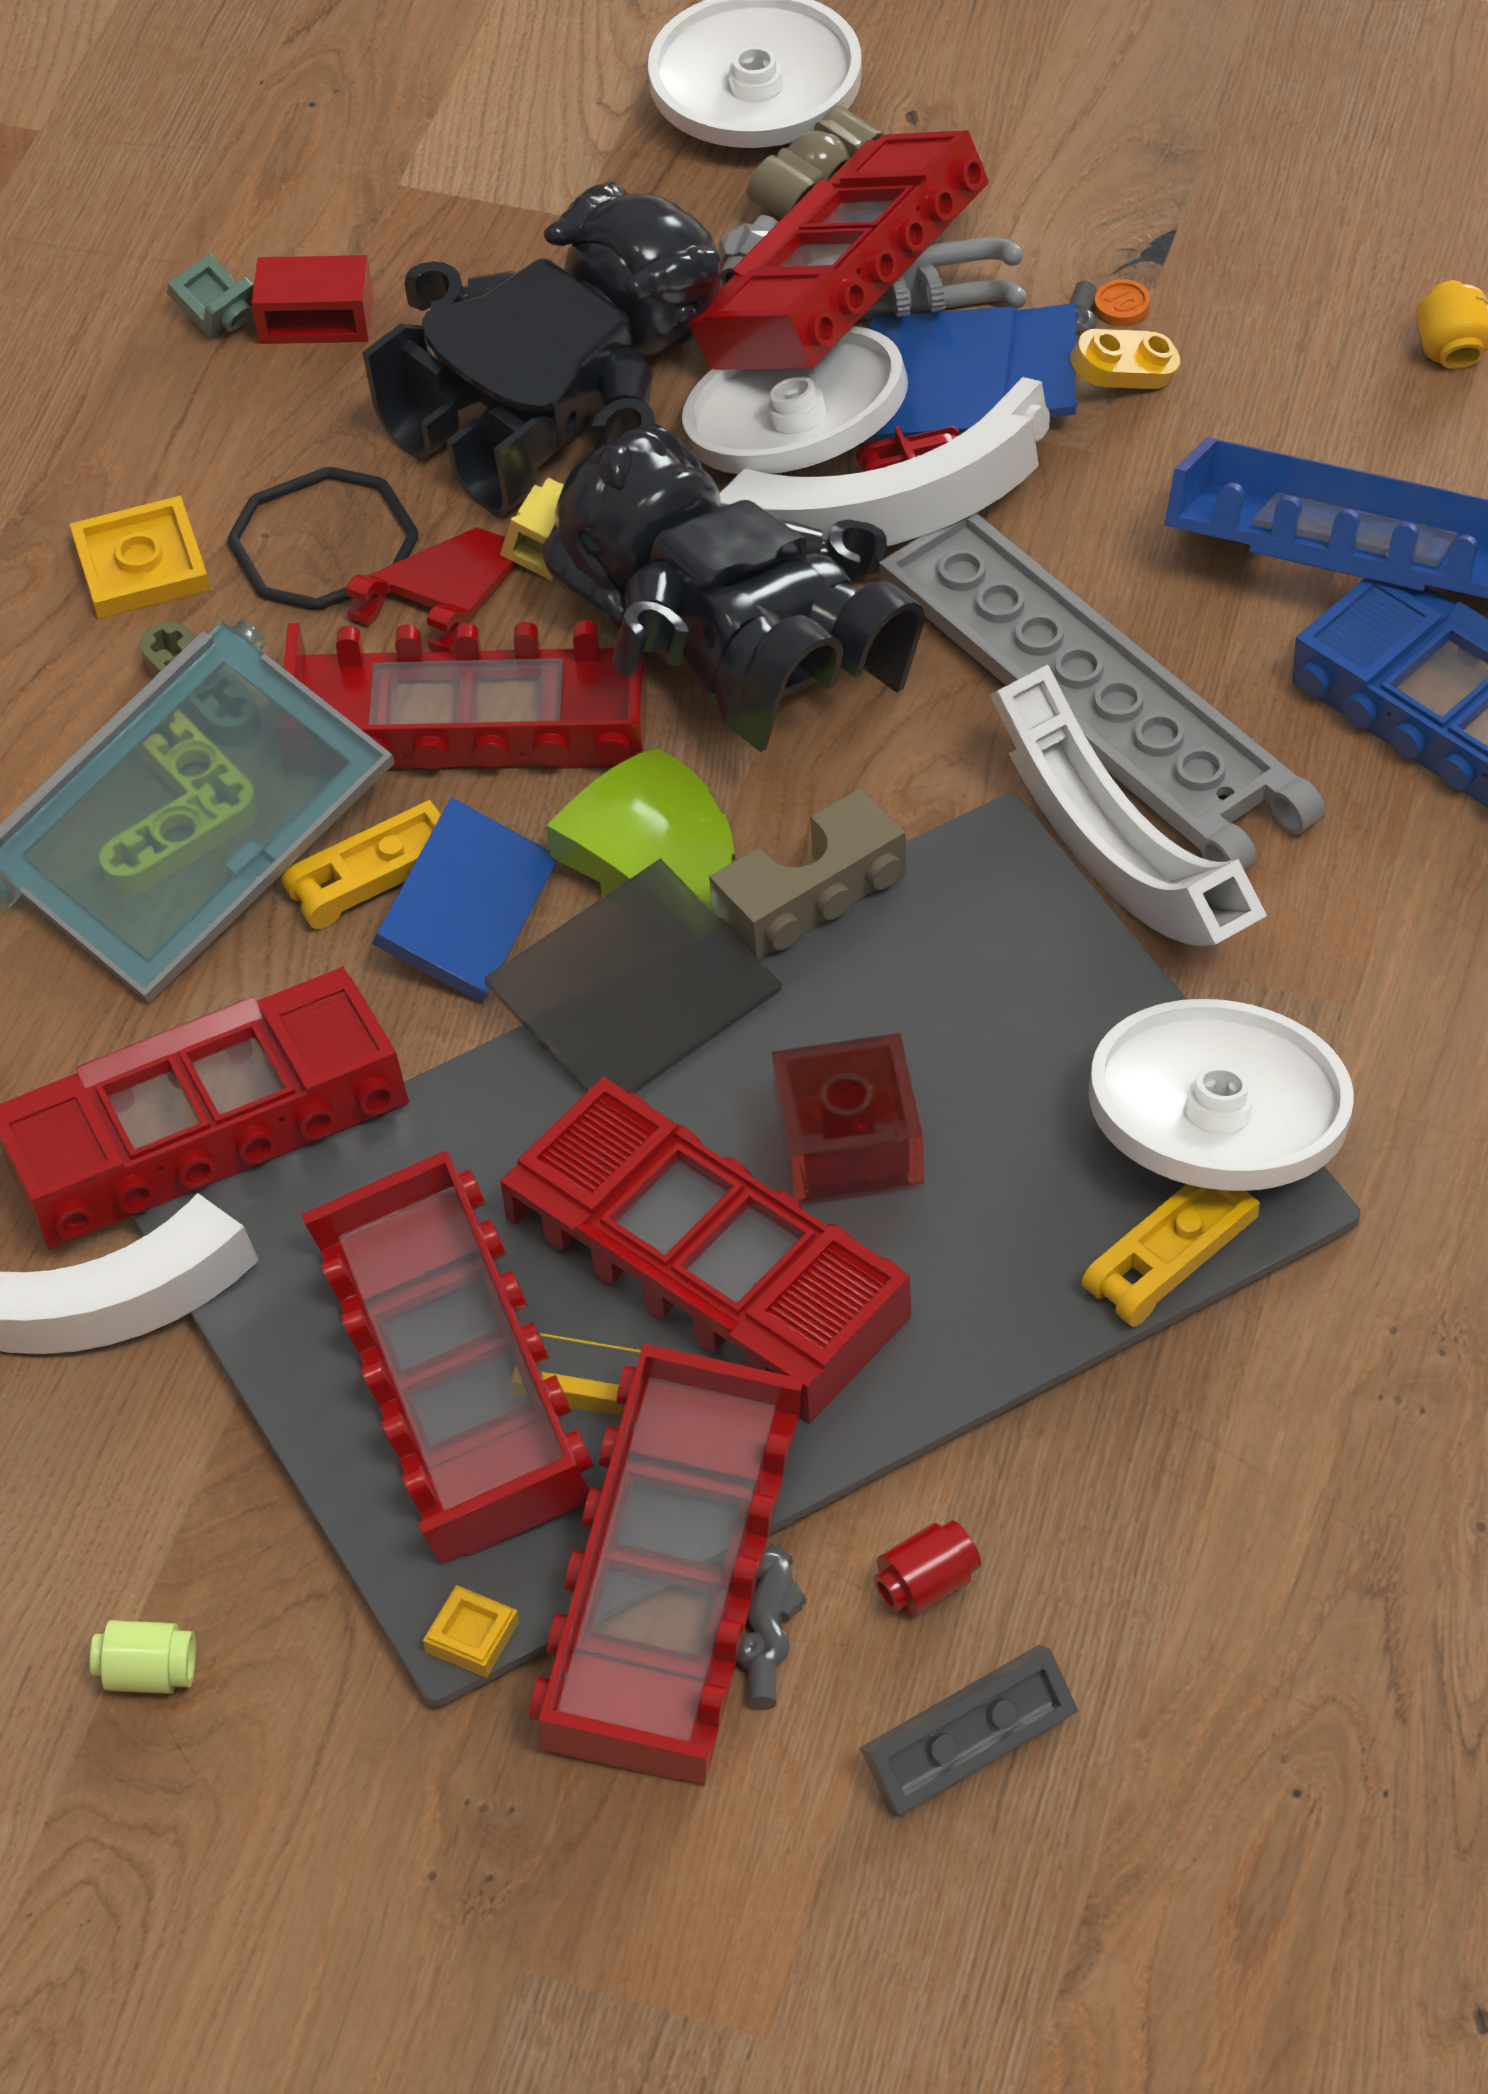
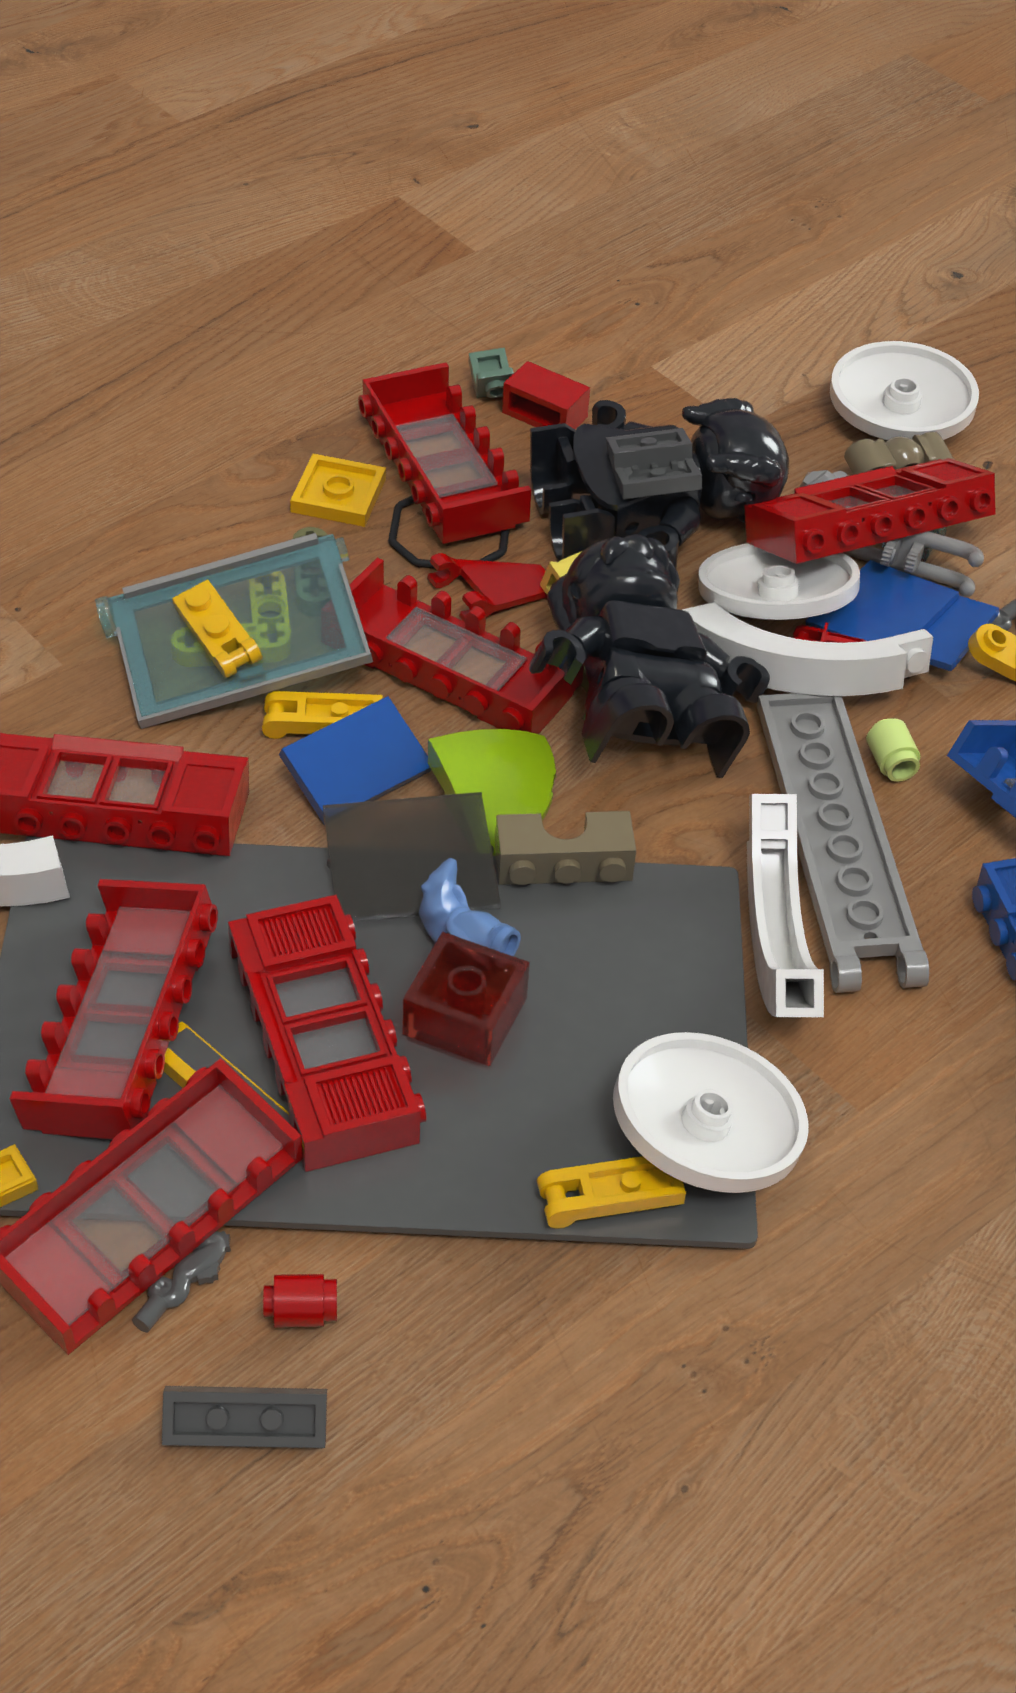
camera: 25 degrees right, 5 degrees down
none -> yellow plate [172,579,263,679]
none -> red window [358,362,531,544]
none -> medium blue animal [419,858,521,967]
none -> dark grey slope [606,428,702,499]
none -> yellowish green brick [866,719,920,782]

